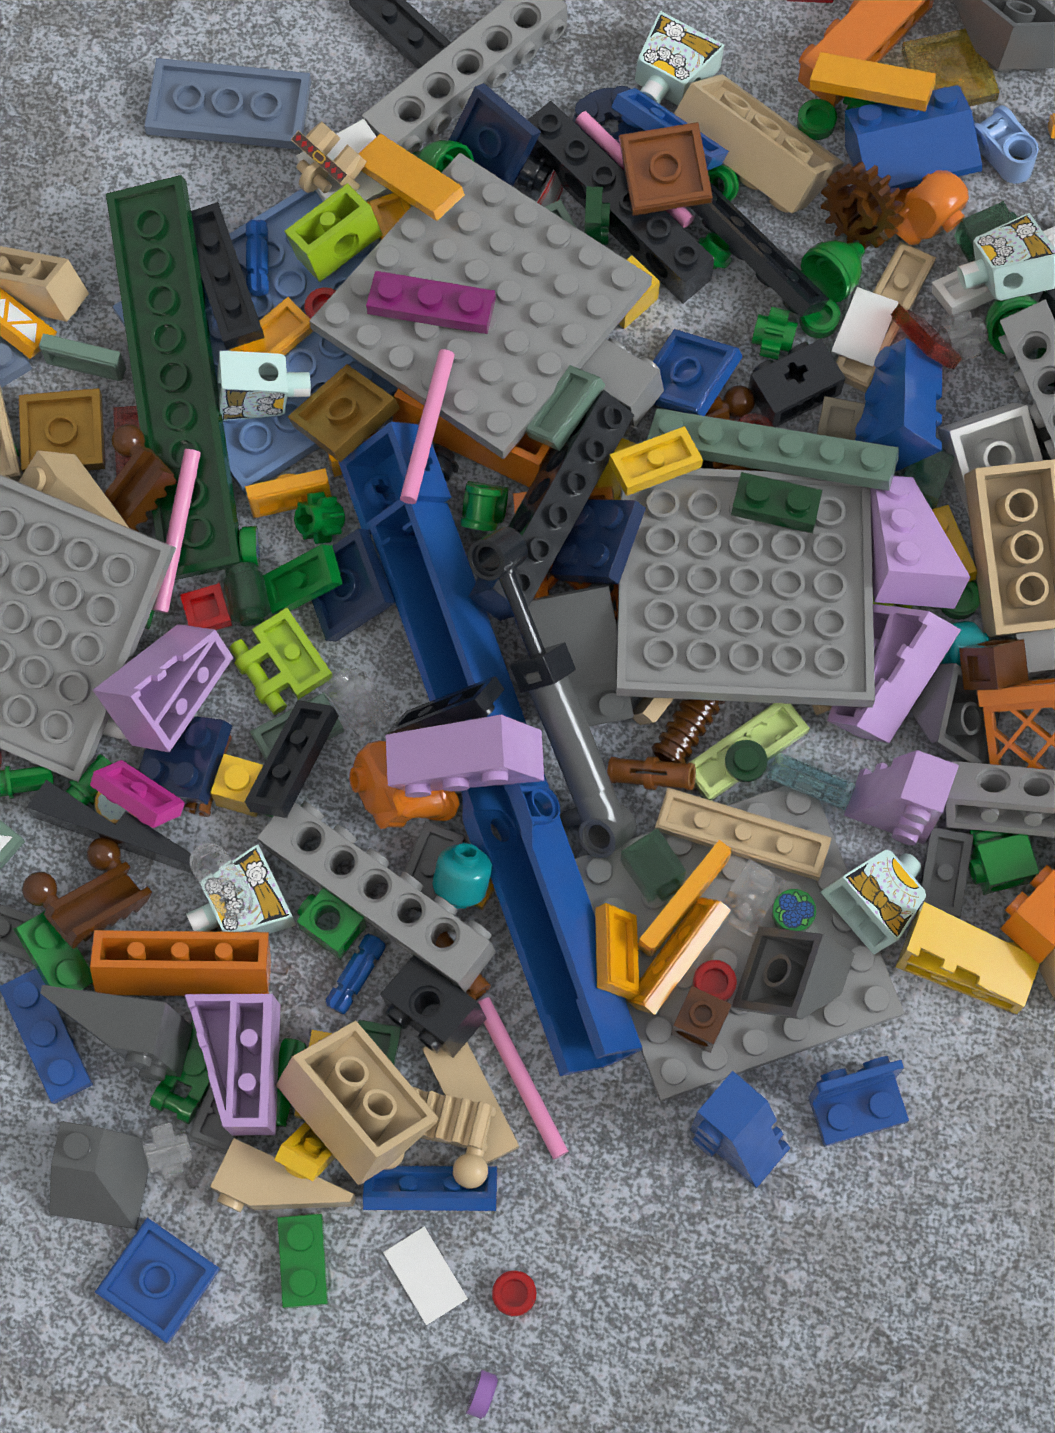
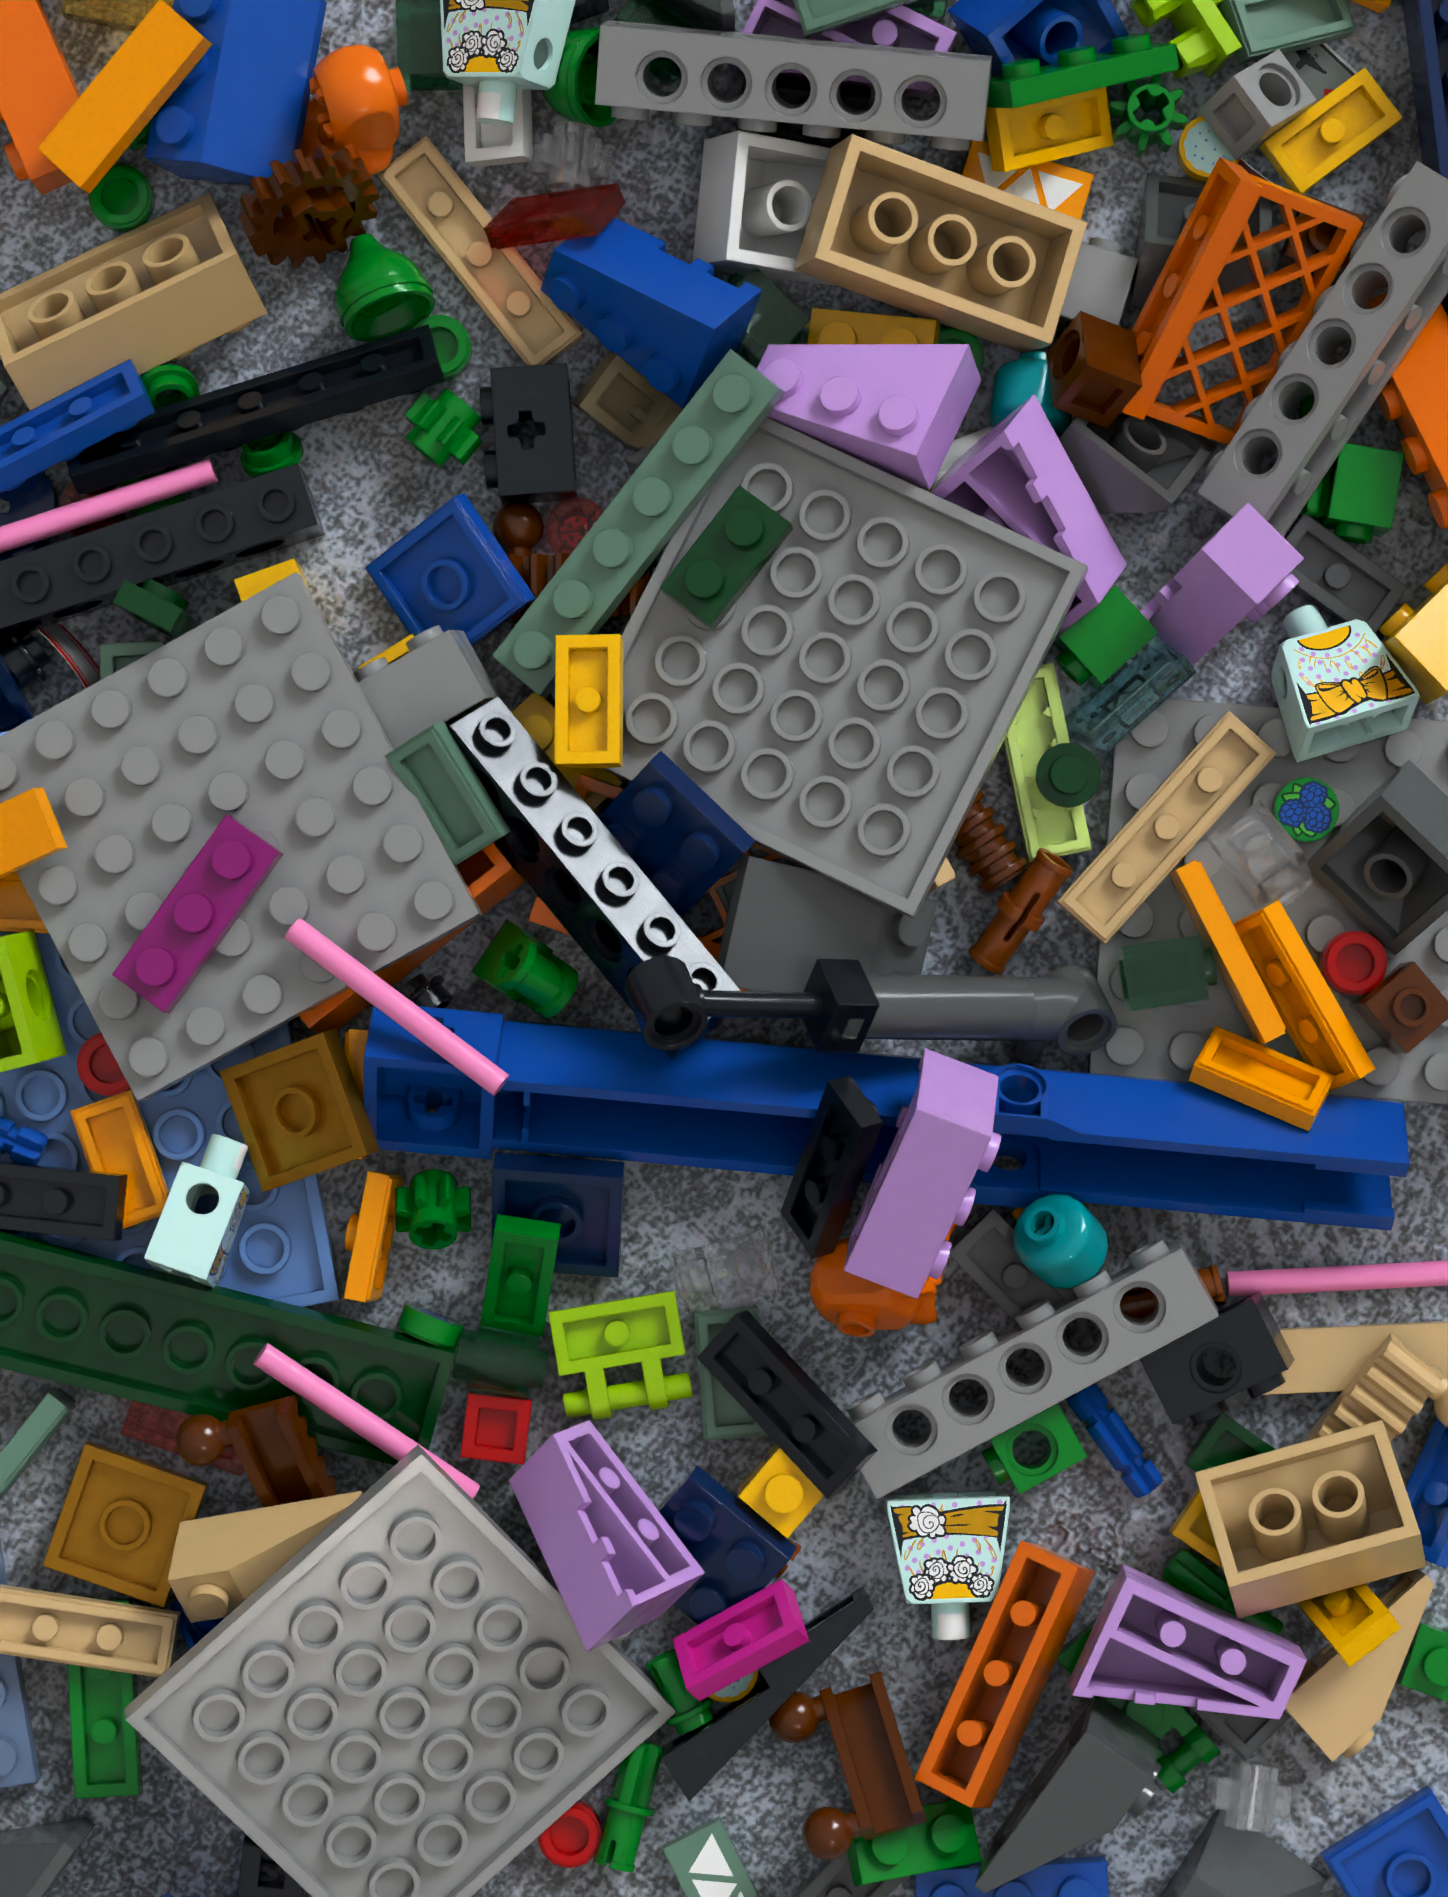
camera: 70 degrees left, 15 degrees up
clear beam [190,843,253,920] -> none
dark orange plate [619,122,713,216] -> none
white sticker [831,287,898,367] -> none
none -> green brick [1053,585,1158,690]

